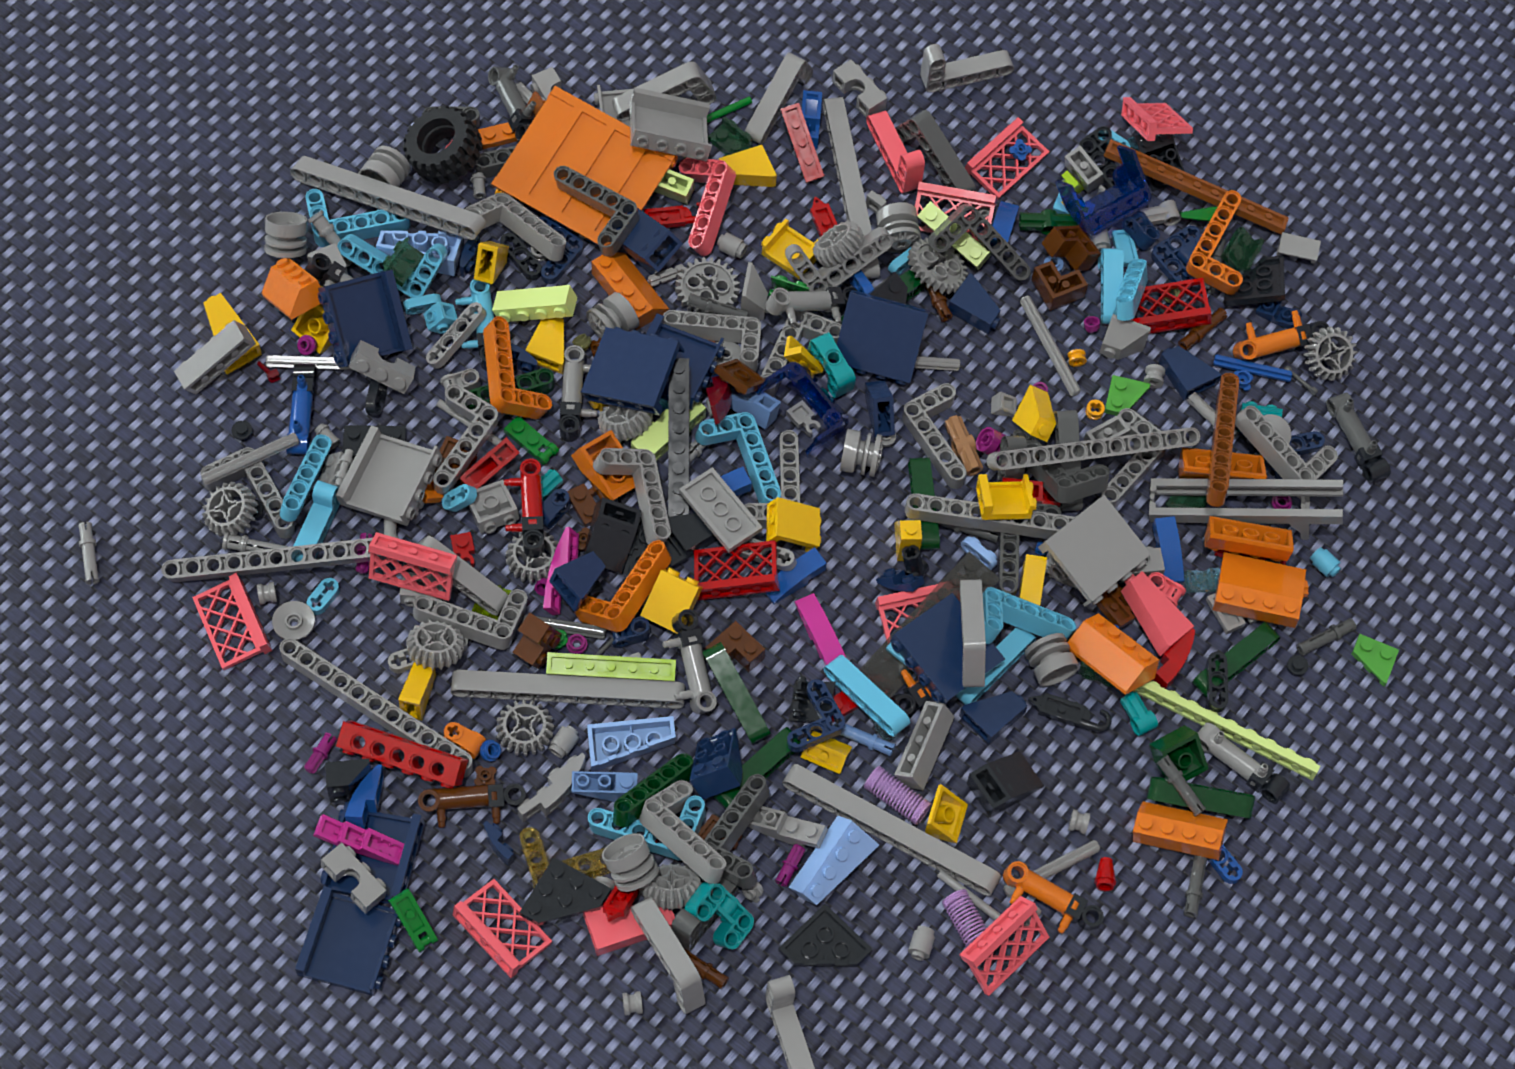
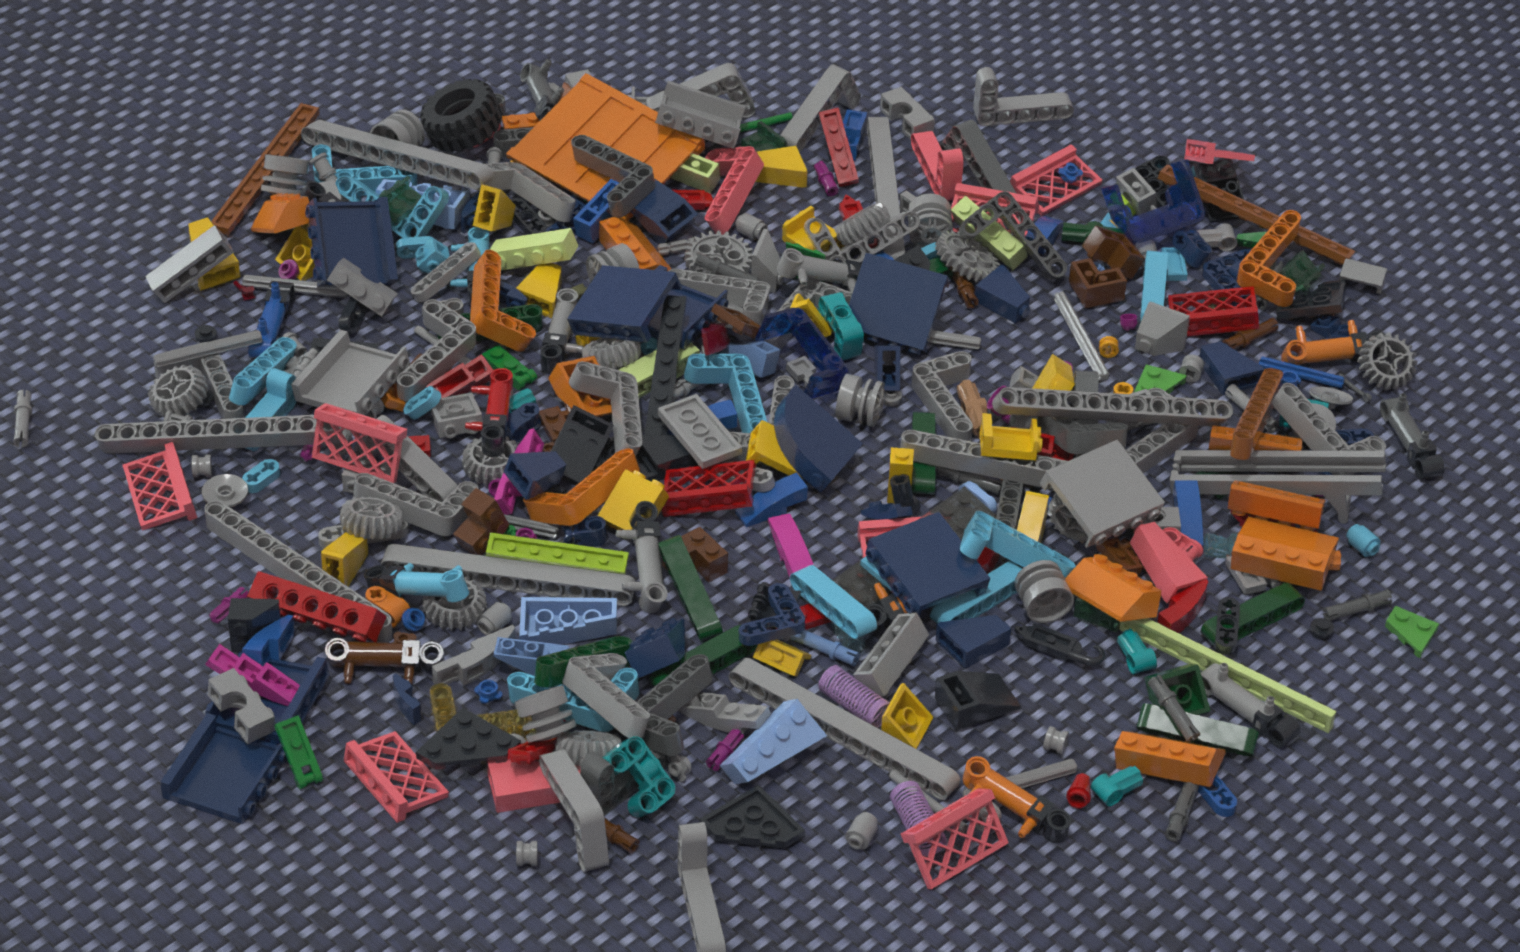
camera: 10 degrees right, 20 degrees down
light grey beam [960,580,986,687] -> none
medium azure beam [1116,259,1148,321] -> none
none -> dark orange plate [211,103,320,235]
none -> medium azure piece [364,563,469,602]
none -> blue plate [474,680,502,704]
none -> blue slope [573,179,619,243]
none -> dark blue brick [774,385,863,493]
none -> magenta axle [814,161,839,196]
none -> teal piece [1091,766,1143,806]
none -> light grey dish [1309,387,1353,409]

